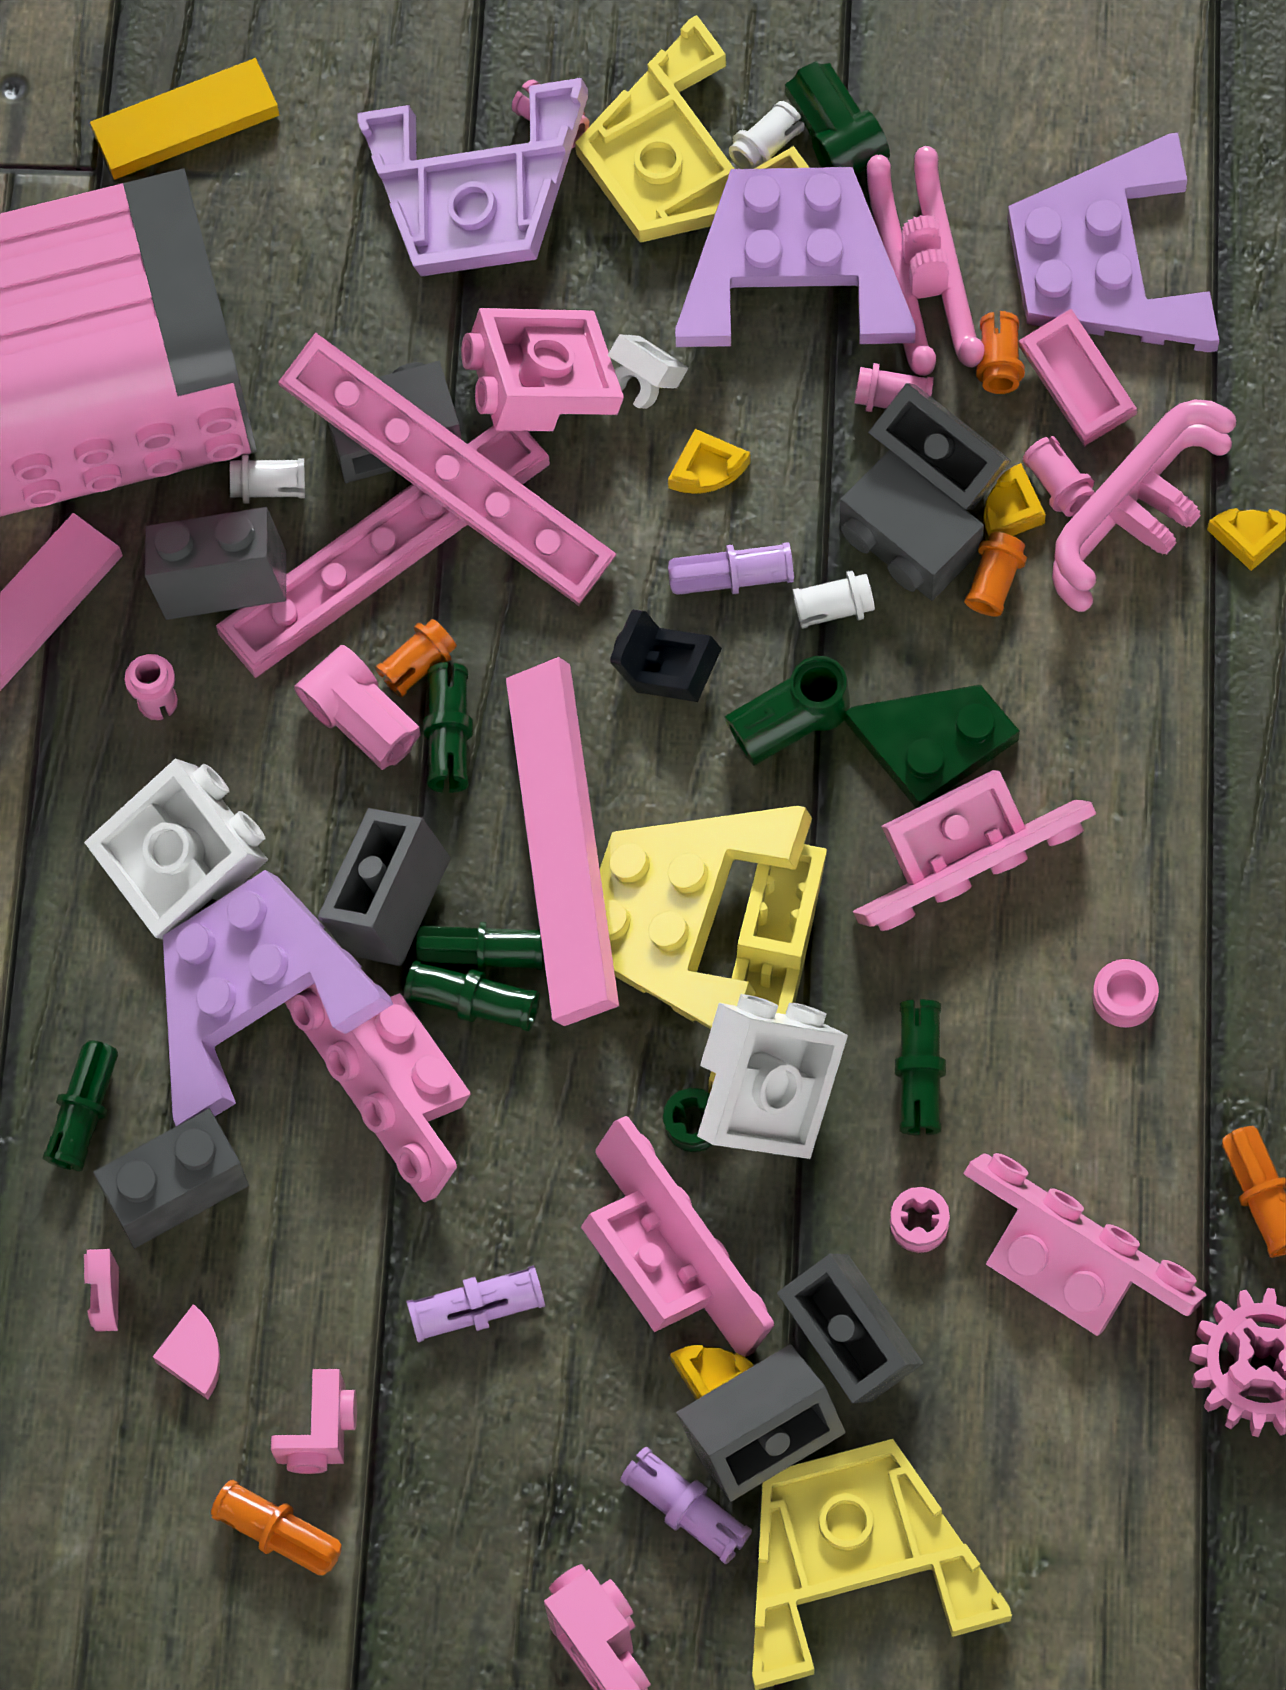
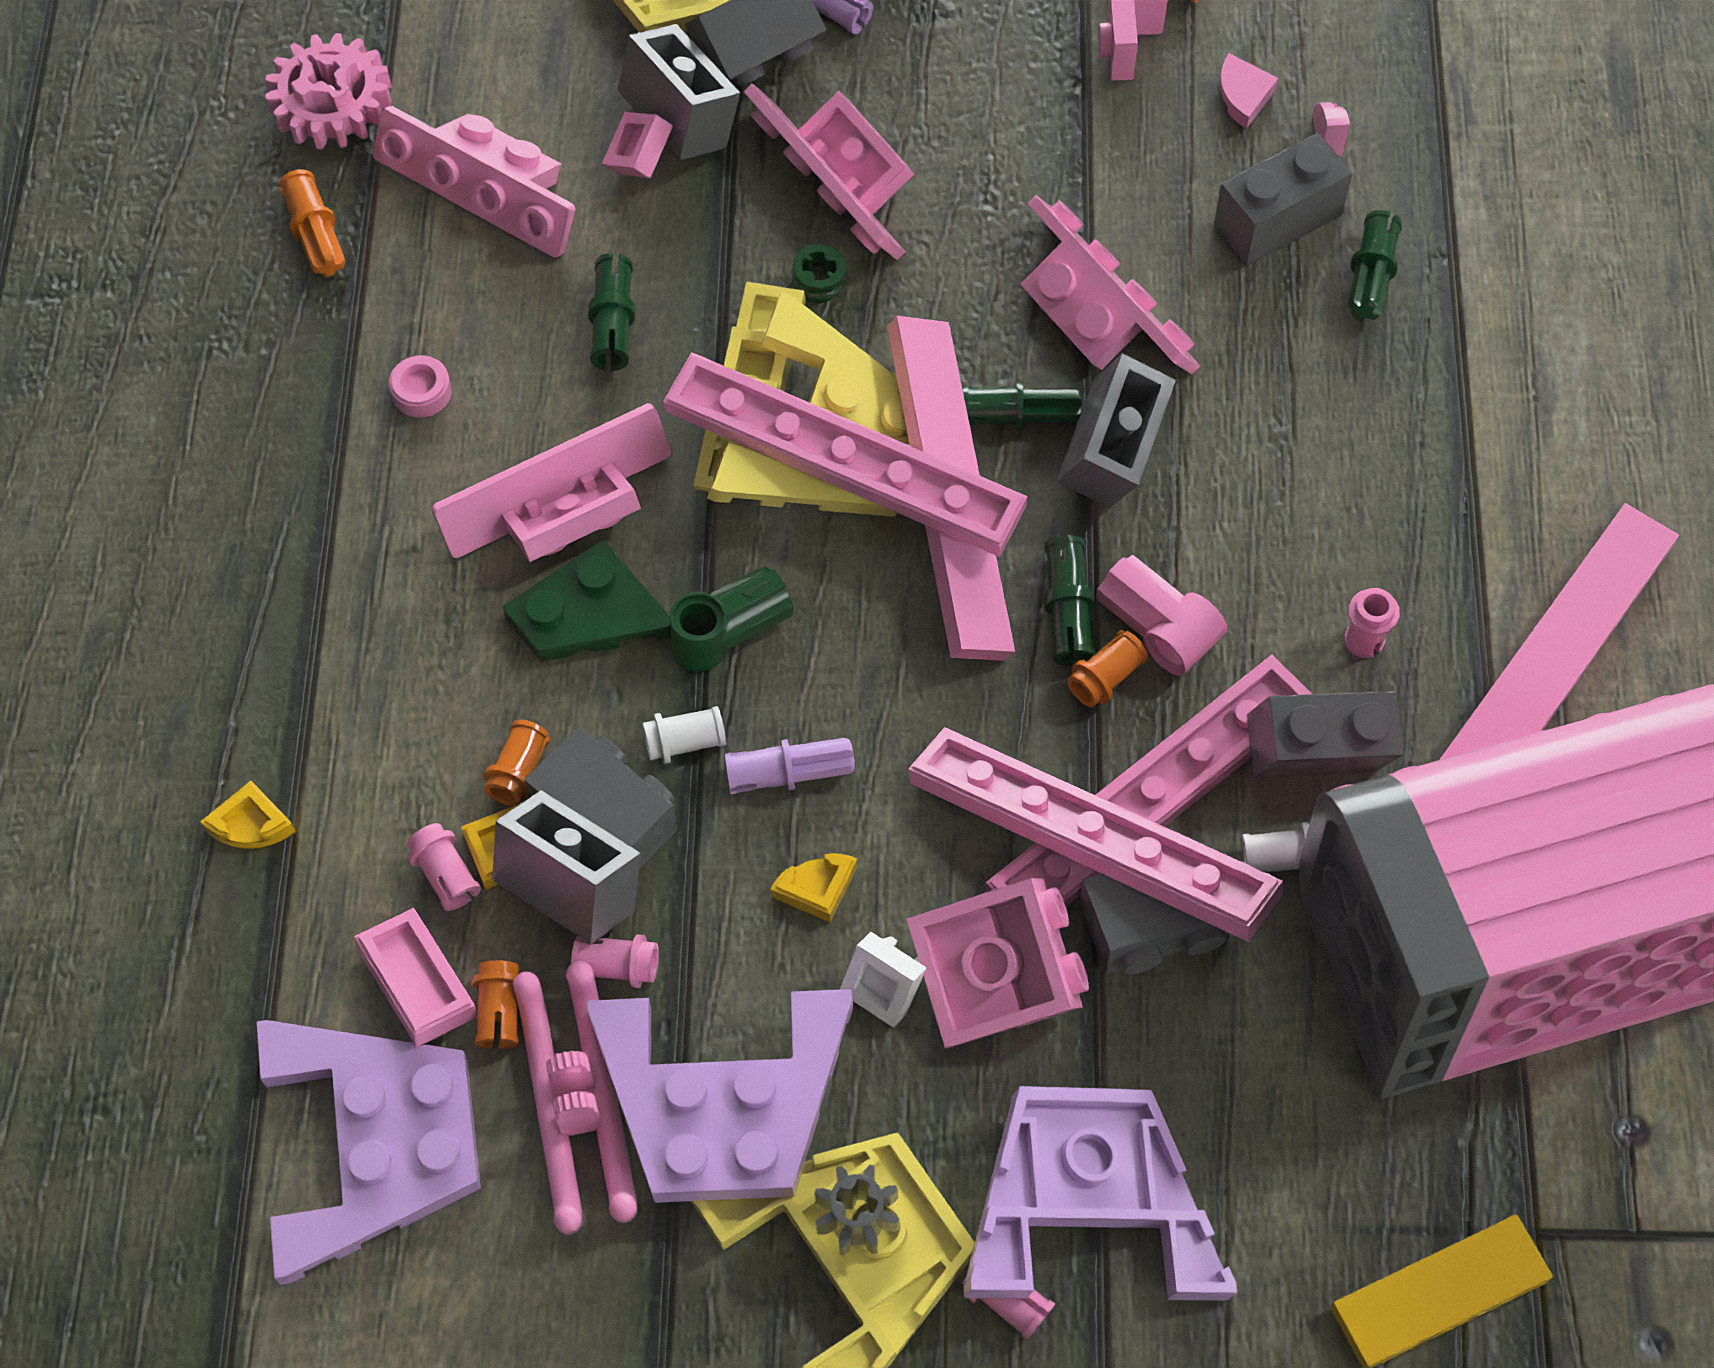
camera: 175 degrees right, 5 degrees down
white plate [84,758,268,939] -> none
lavender wing [163,870,393,1126] -> none
dark green pin [404,960,540,1031] -> none
lavender pin [407,1265,545,1342] -> none
black bracket [610,609,722,702] -> none
yellow tile [670,1345,754,1400] -> none
white plate [697,994,848,1159] -> none
white pin [729,101,805,169] -> none
dark green piece [785,61,890,175] -> none
bright pink bush [890,1187,950,1253] -> none
bright pink piece [1052,399,1236,612] -> none
none -> bright pink tile [602,112,673,178]
none -> bright pink tile [663,352,1027,557]
none -> dark grey gear [815,1165,899,1256]

